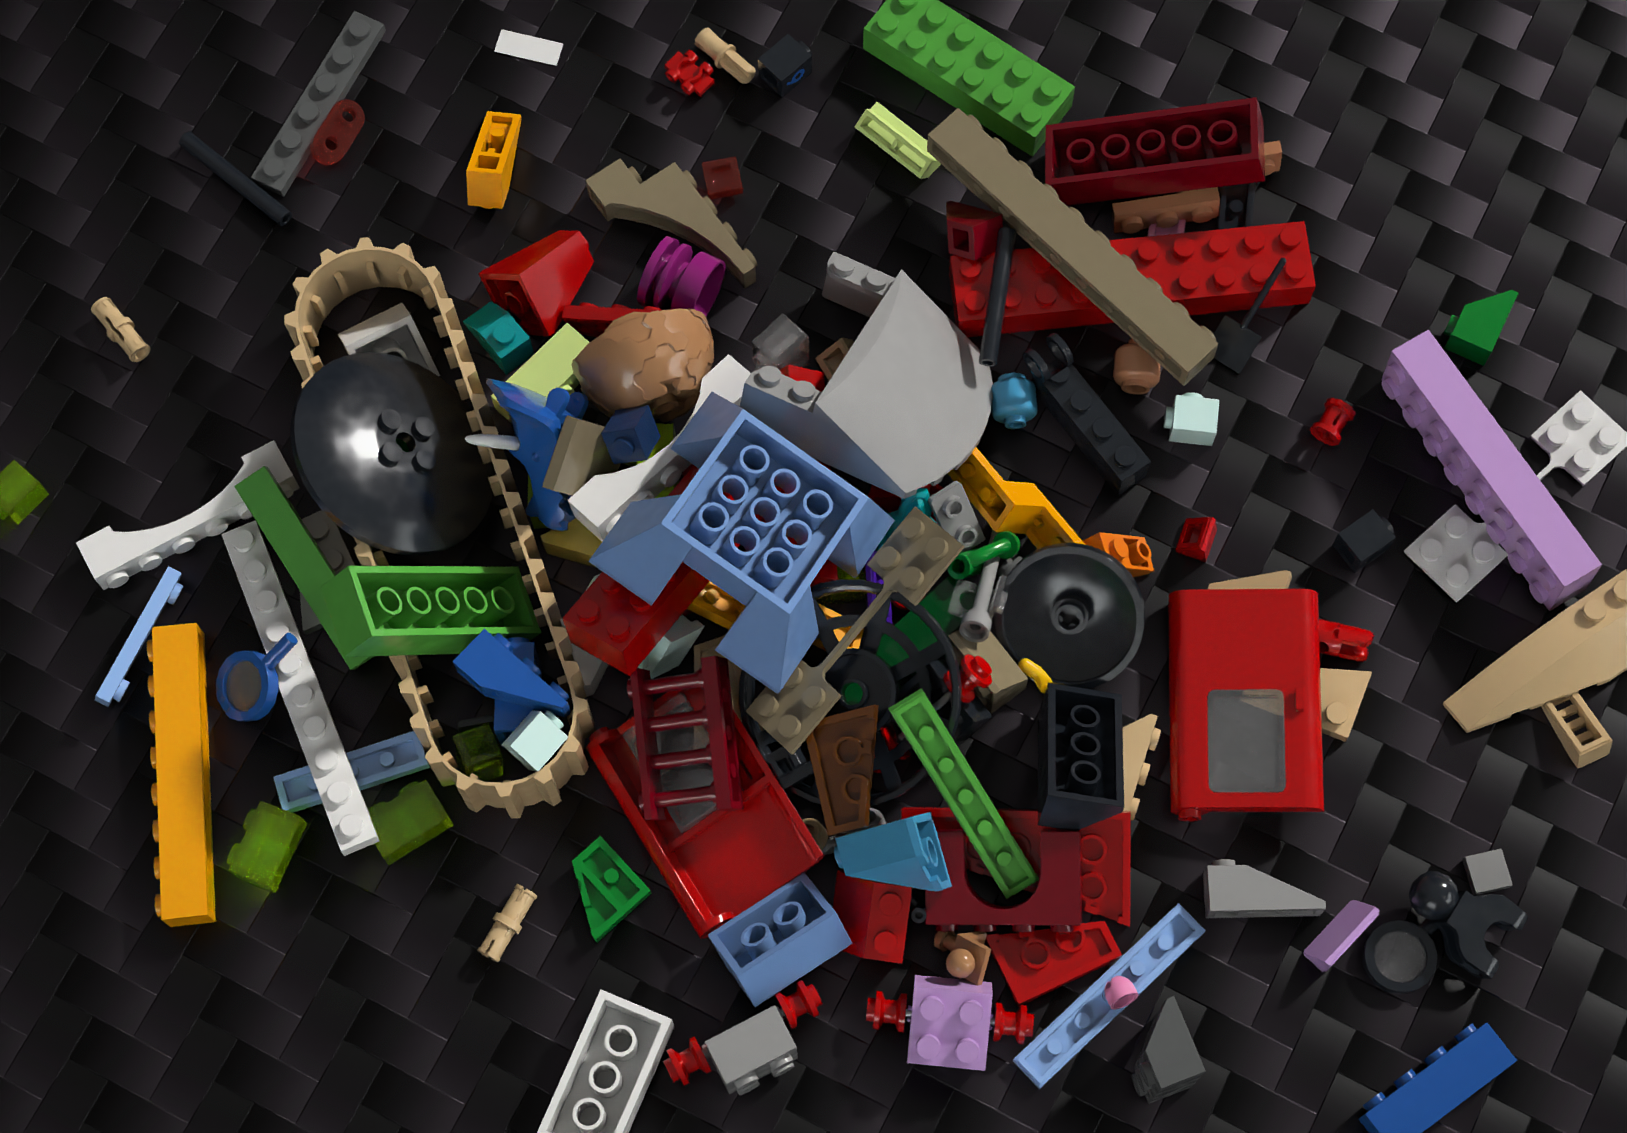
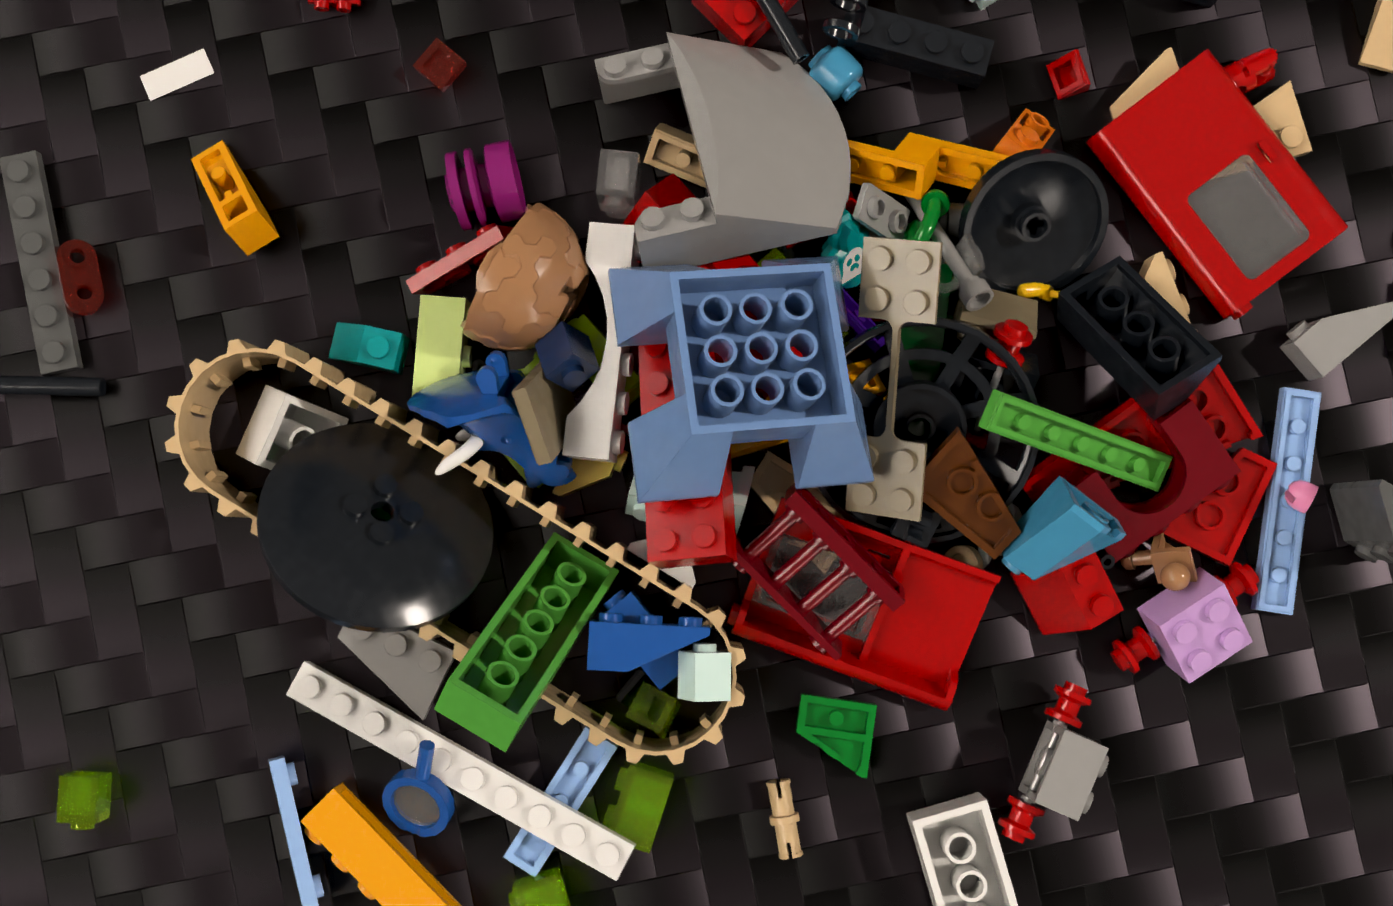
camera: 40 degrees left, 15 degrees up
white arch [76,440,300,590] -> none
tan pin [91,297,151,362] -> none
bright green tile [234,466,374,670] -> none
red slope [478,230,594,336] -> none
dark tan arch [585,159,758,289] -> none
medium blue brick [708,872,853,1007] -> none

